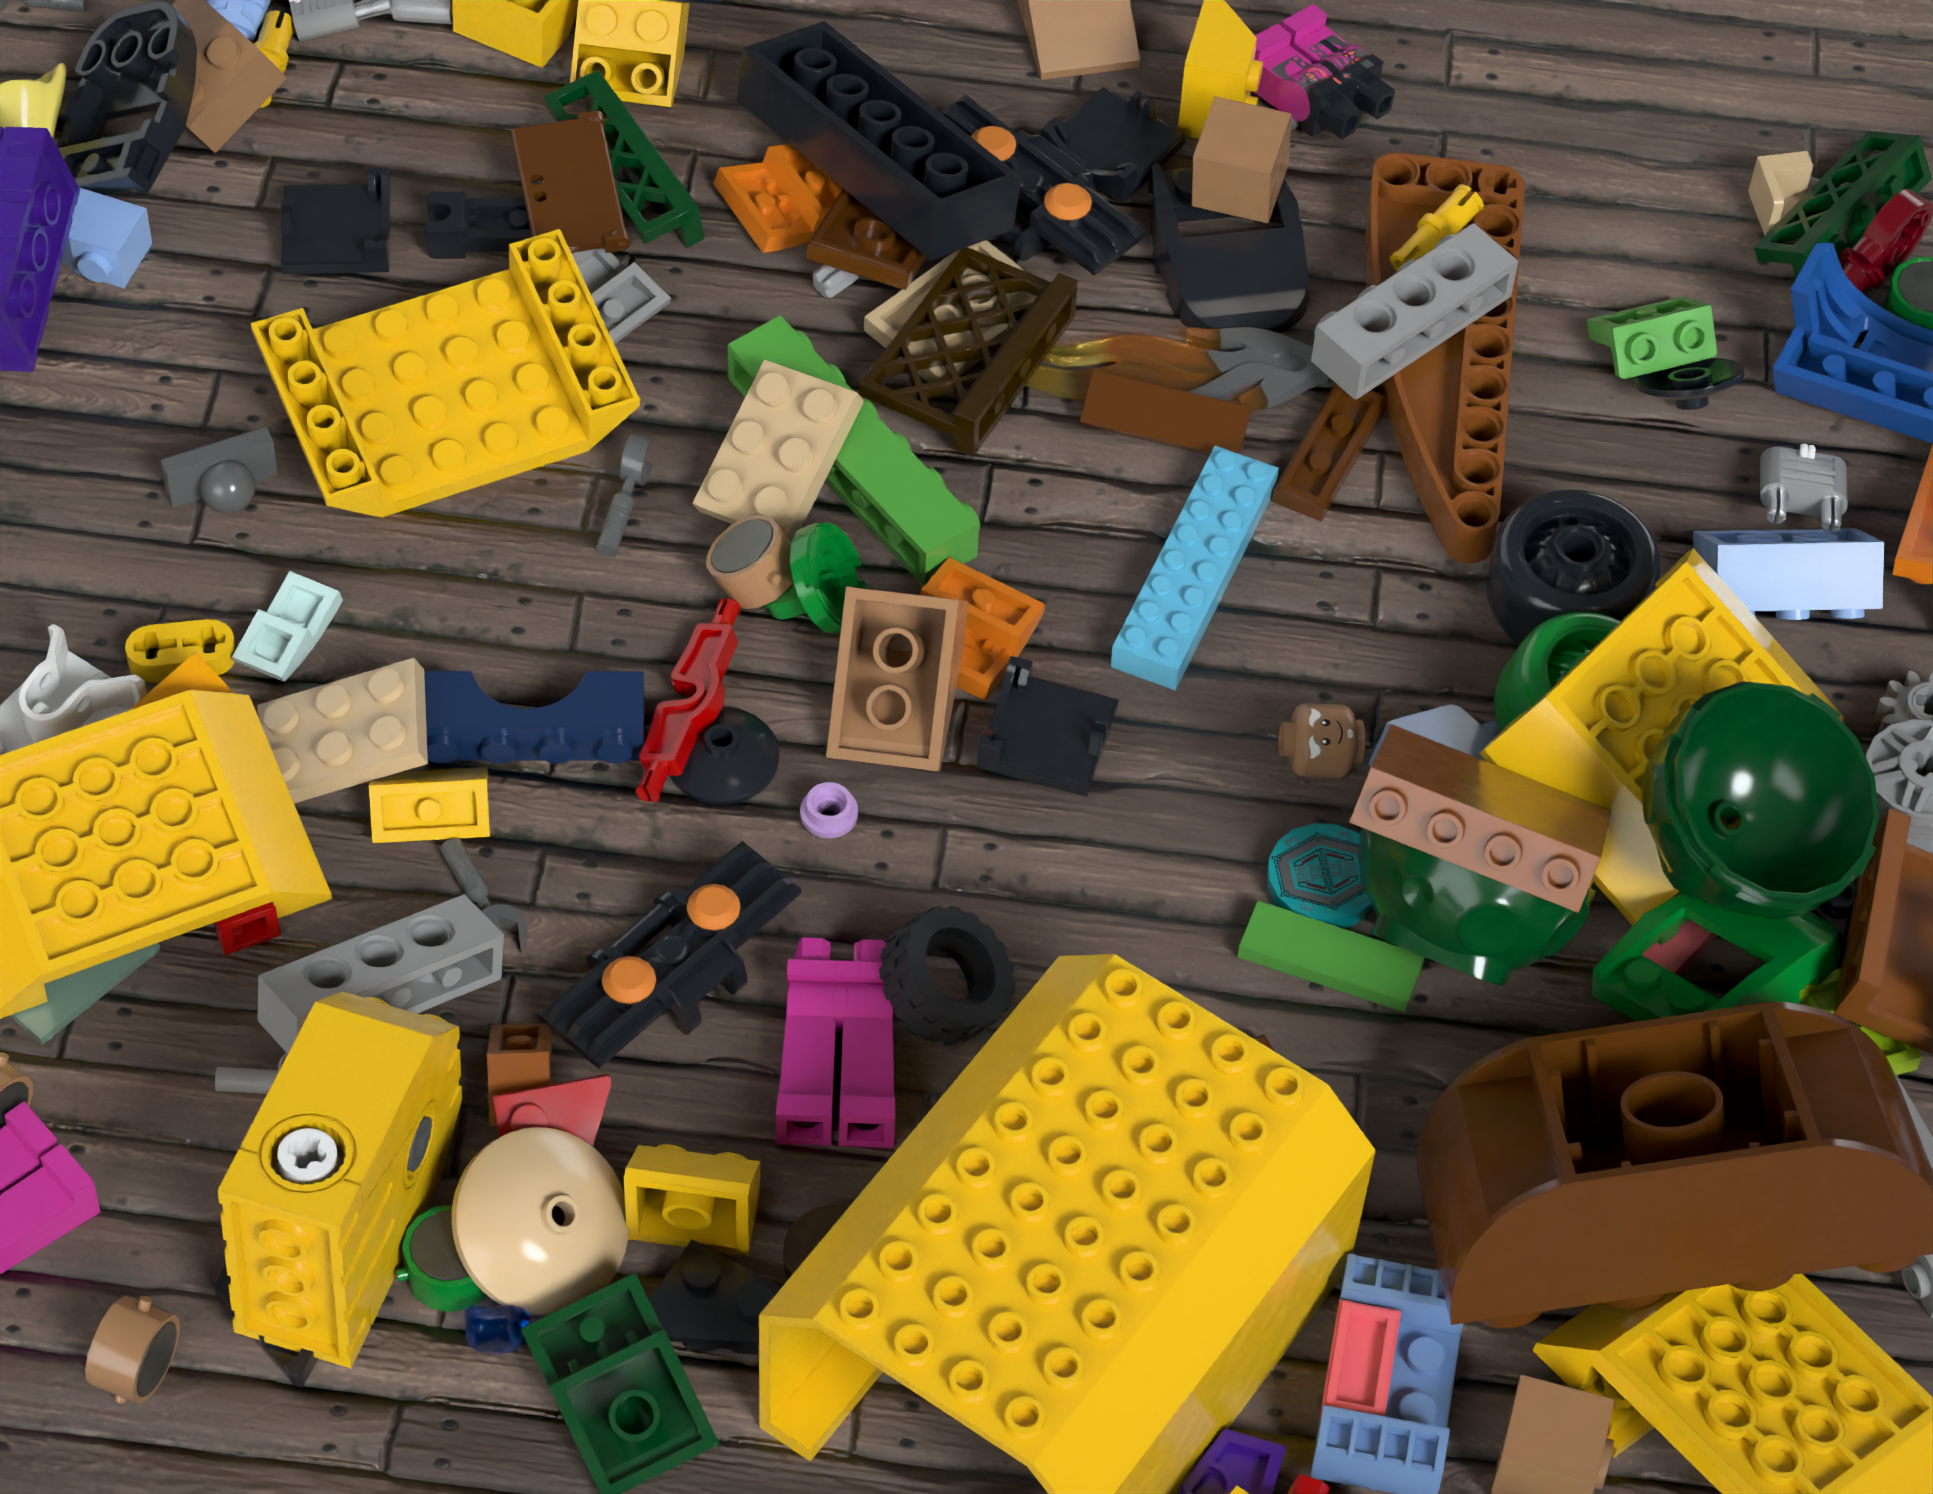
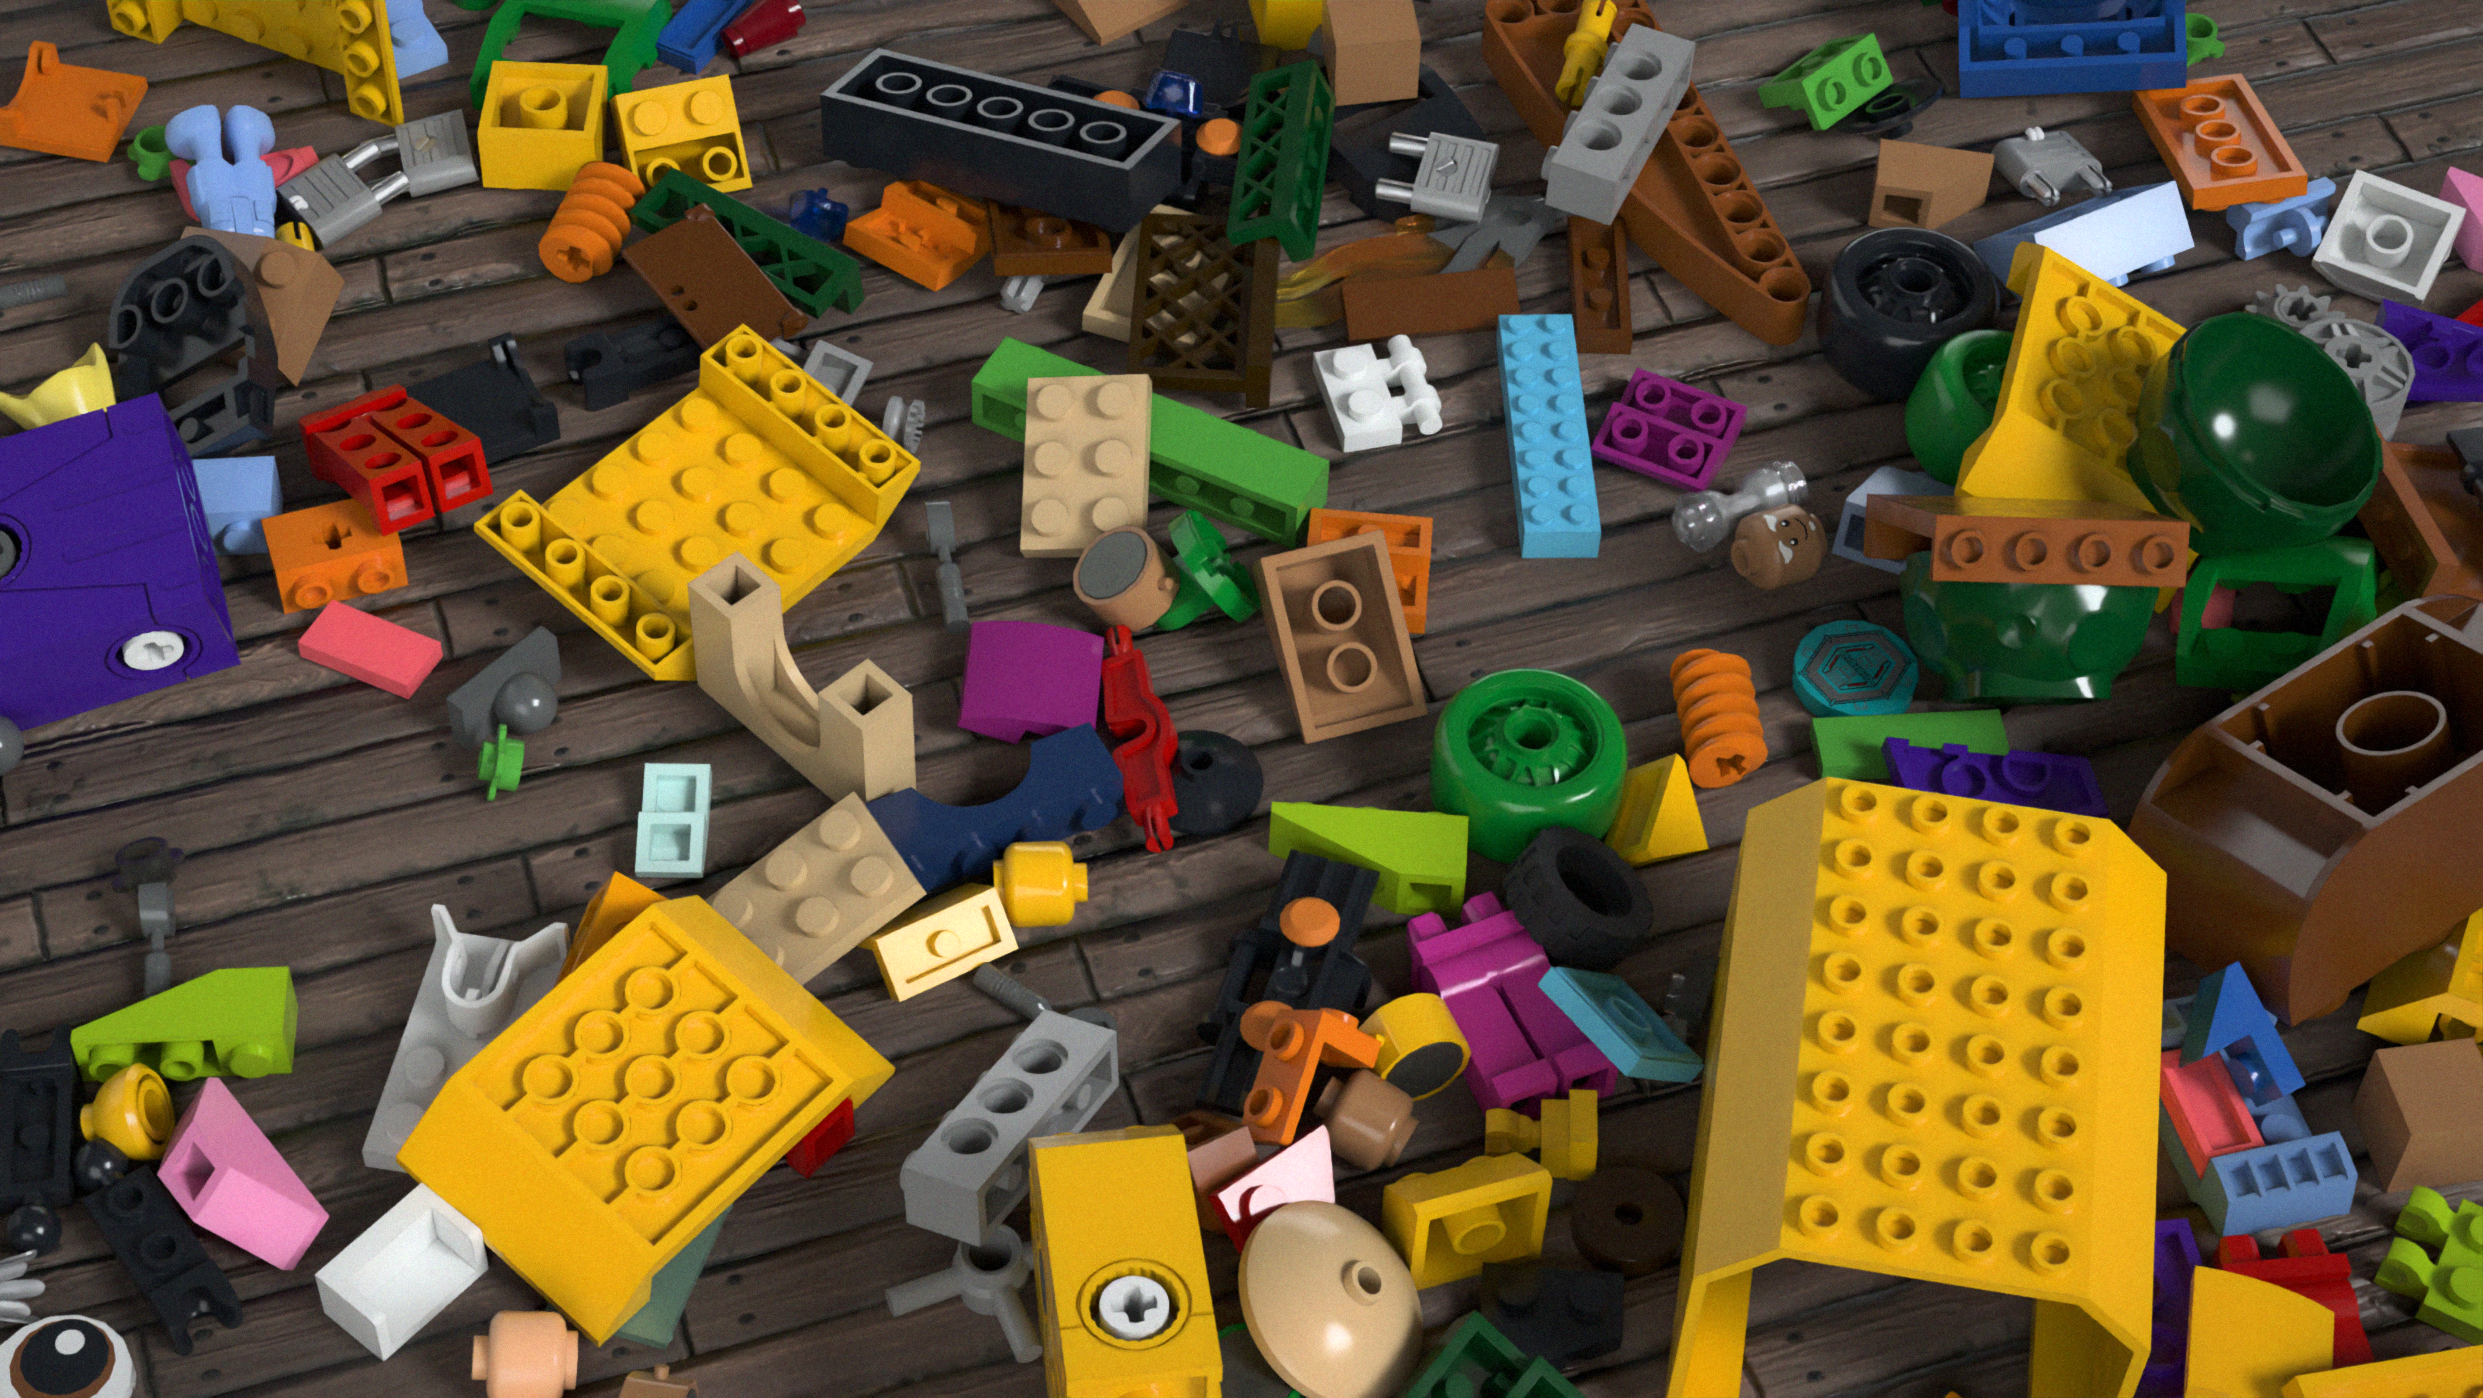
camera: 25 degrees left, 5 degrees down
yellow beam [125,619,236,683] -> none
lavender plate [800,782,858,838] -> none
black piece [977,656,1119,797] -> none
none -> orange brick [260,498,409,614]
none -> coral tile [297,599,443,700]
none -> red hips [298,384,494,537]
none -> bright green plate [476,724,524,801]
none -> orange piece [538,160,646,283]
none -> tan arch [687,551,916,804]
none -> clear blue piece [789,187,849,243]
none -> light grey bush [882,396,925,454]
none -> magenta slope [957,621,1104,745]
none -> yellow head [993,841,1088,928]
none -> clear blue piece [1143,71,1203,119]
none -> dark green fence [1226,58,1336,263]
none -> orange bracket [1241,1008,1382,1147]
none -> lime slope [1268,801,1469,919]
none -> white plate [1312,335,1443,453]
none -> medium nougat head [1312,1069,1419,1171]
none -> yellow piece [1358,993,1471,1102]
none -> light grey piece [1375,132,1499,224]
none -> green wheel [1429,668,1628,865]
none -> yellow piece [1485,1089,1598,1181]
none -> medium azure tile [1537,967,1705,1083]
none -> magenta slope [1590,367,1748,495]
none -> yellow slope [1604,753,1709,868]
none -> orange piece [1669,648,1768,789]
none -> clear piece [1672,459,1808,553]
none -> medium nougat slope [1868,139,1995,230]
none -> dark purple wing [1881,737,2109,819]
none -> blue slope [2178,961,2306,1107]

